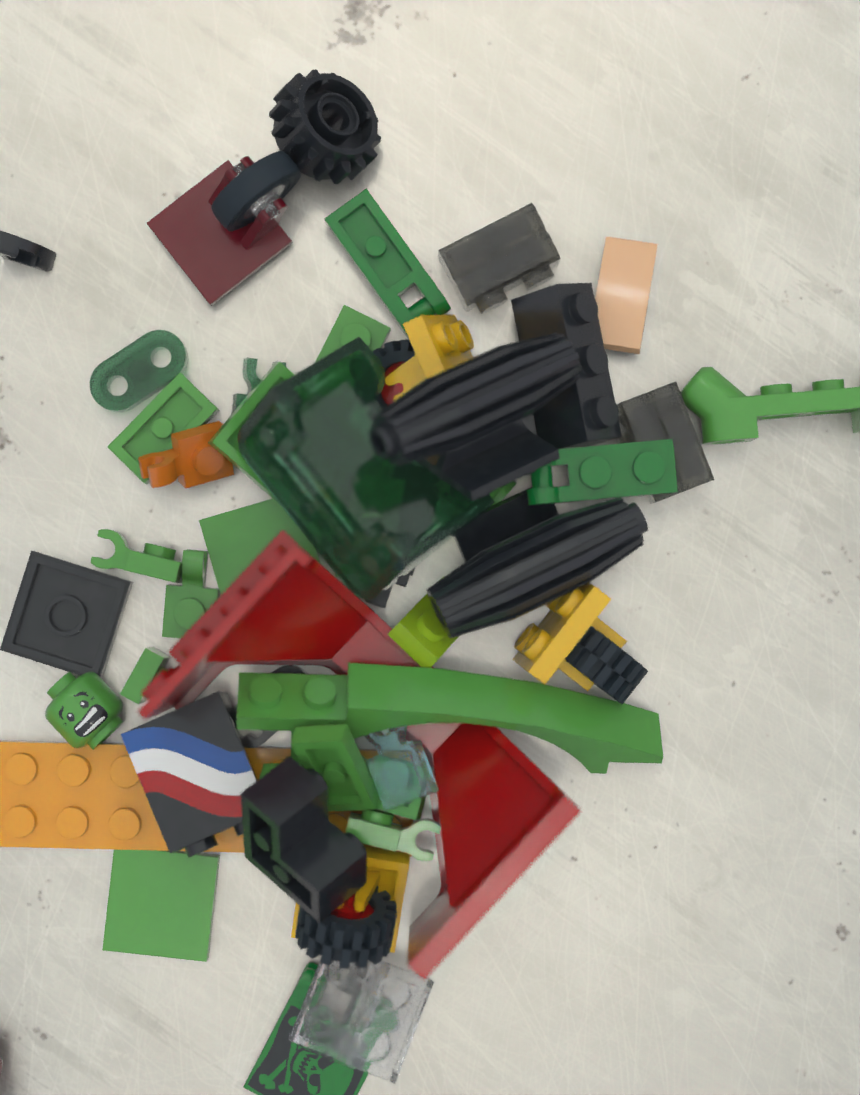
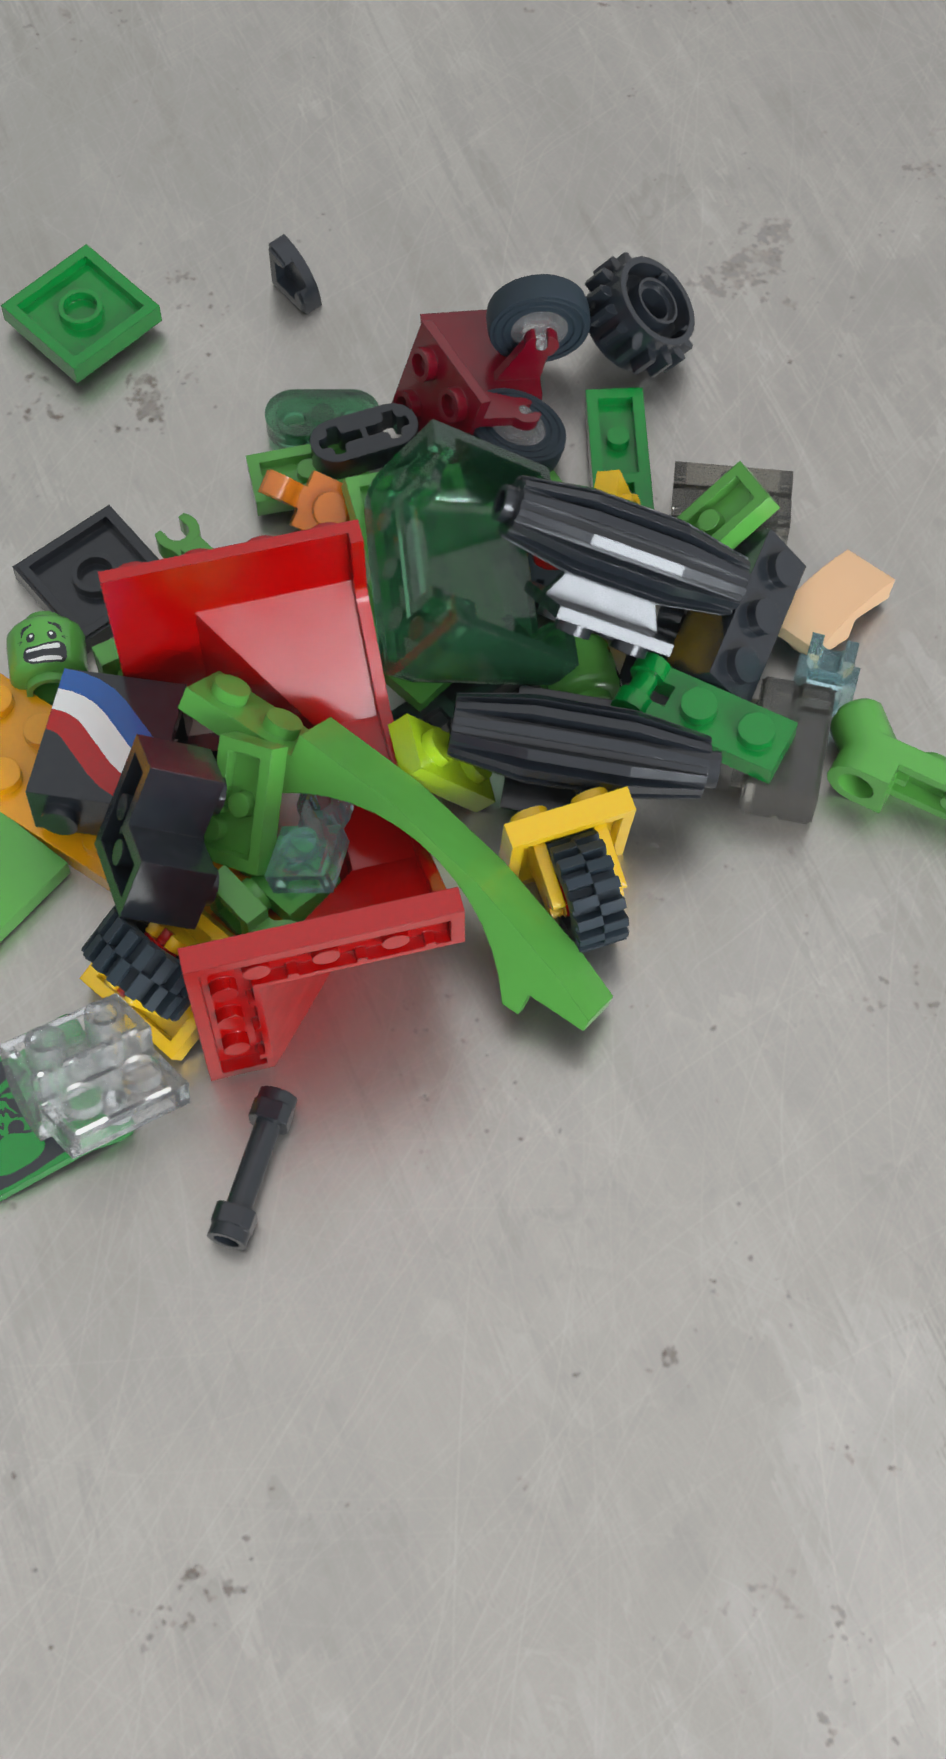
camera: 35 degrees right, 25 degrees down
none -> black bar [207,1086,298,1250]
none -> black beam [310,403,419,480]
none -> dark red plate [392,319,566,482]
none -> bright green plate [677,461,780,549]
none -> clear light blue plate [788,632,861,717]

